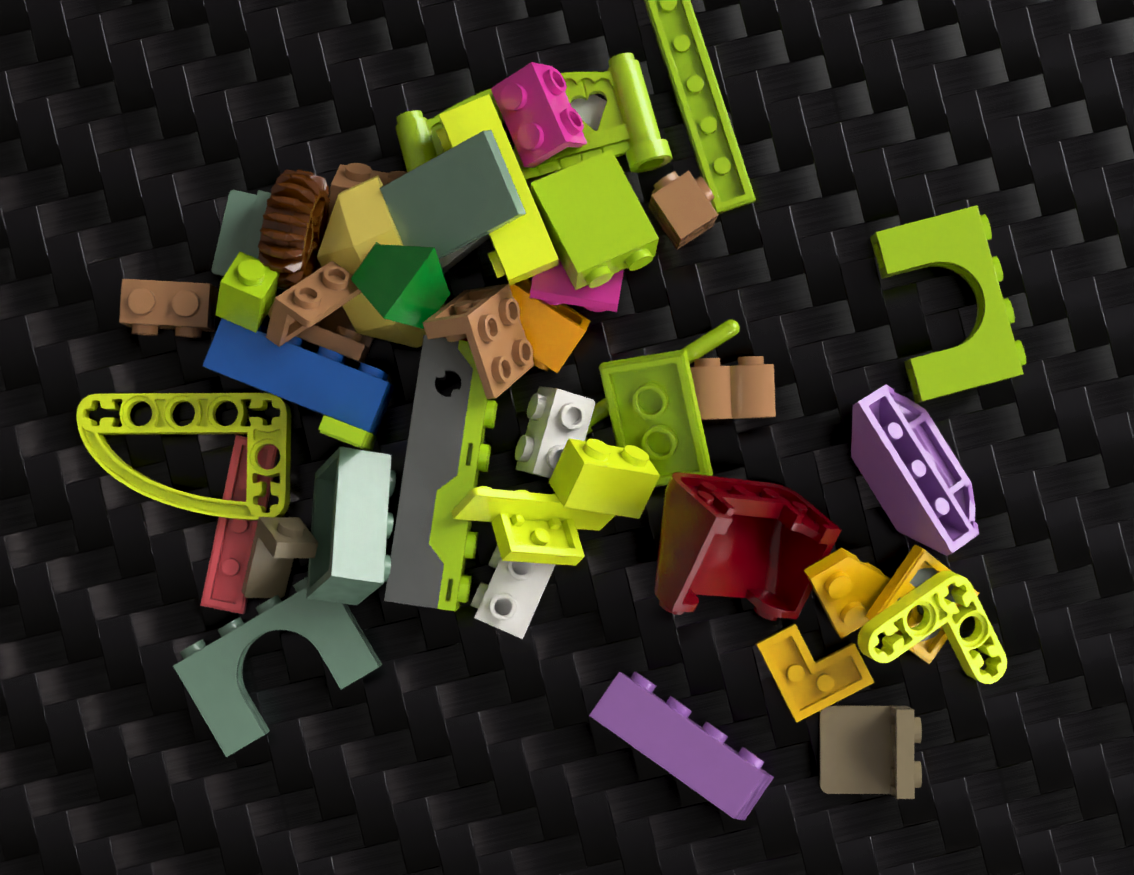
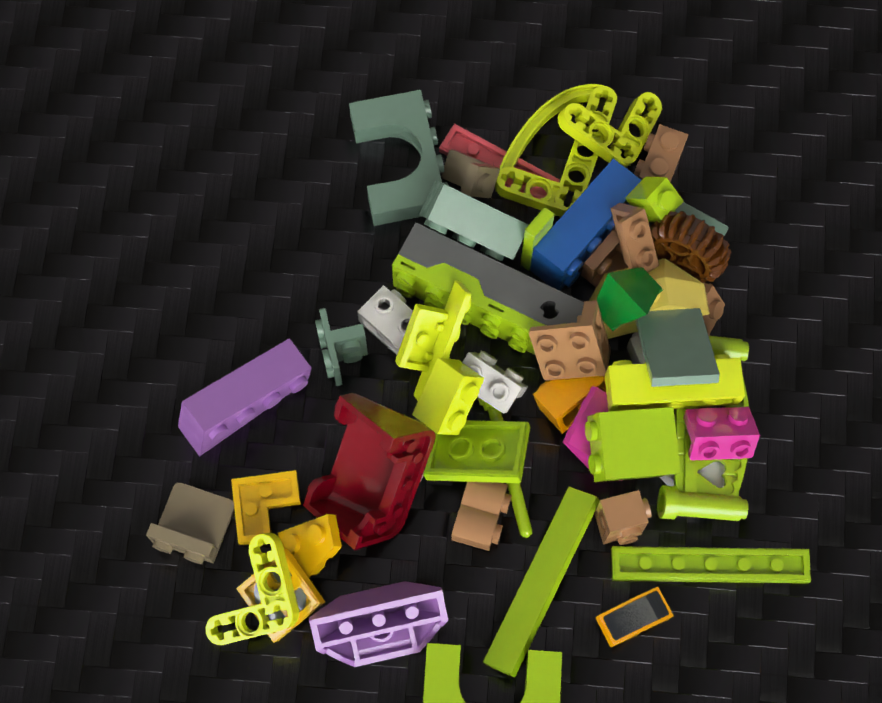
camera: 110 degrees right, 15 degrees down
none -> sand green bracket [315,308,368,386]
none -> lime tile [483,487,600,678]
none -> neon yellow beam [558,92,662,168]
none -> slope [595,587,674,647]

